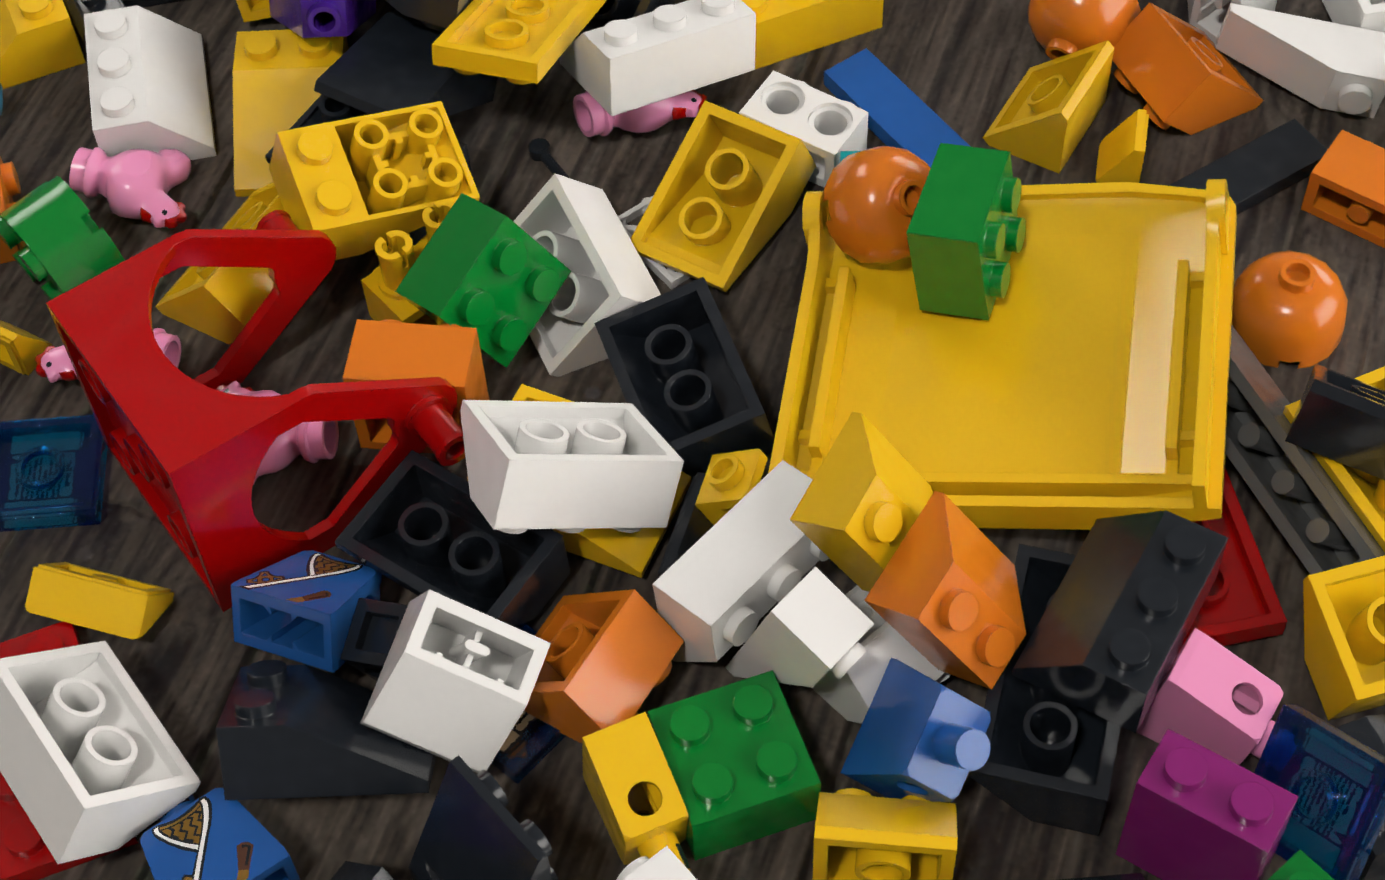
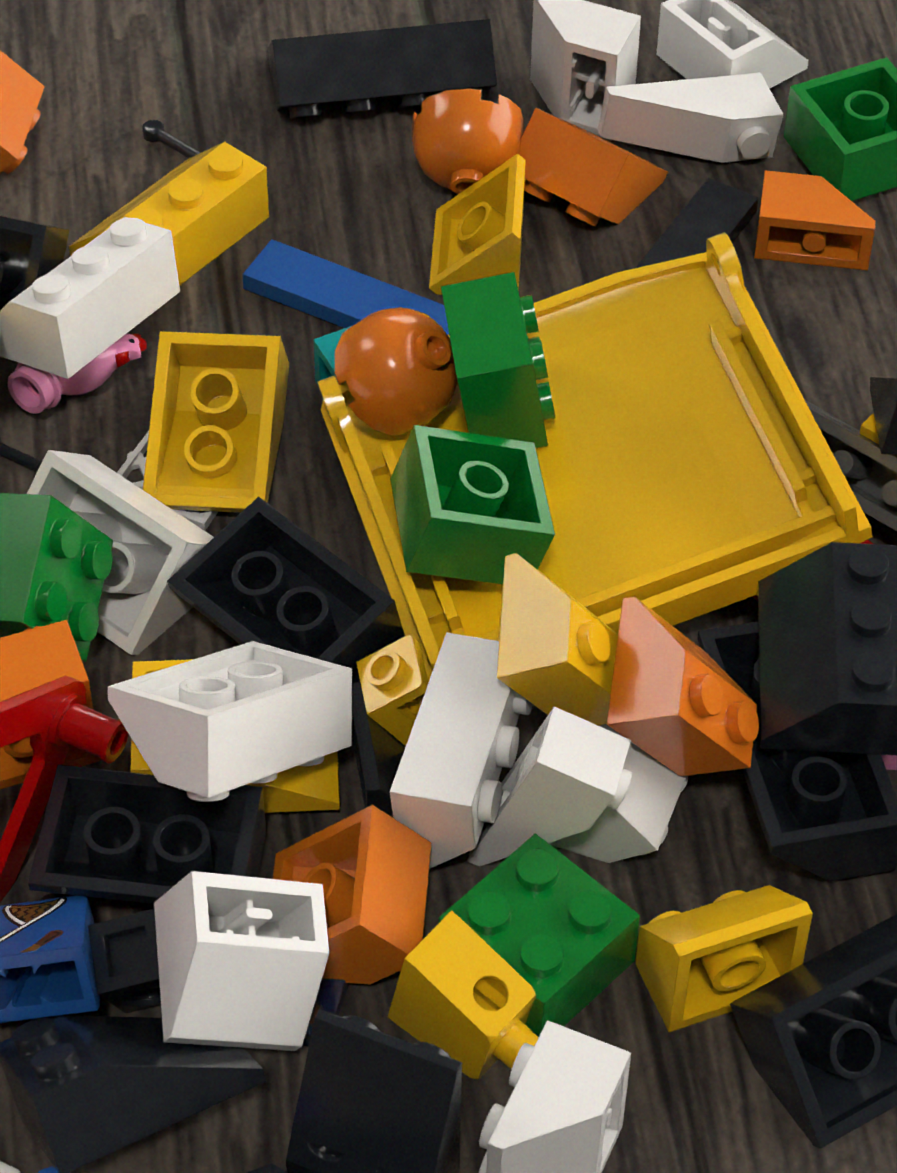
camera: 30 degrees left, 5 degrees down
white brick [739,70,869,188] -> none
blue torso [840,658,991,802] -> none
yellow slope [1095,109,1149,183] -> none
orange cylinder [1232,250,1348,369] -> none
none -> green brick [390,425,555,584]

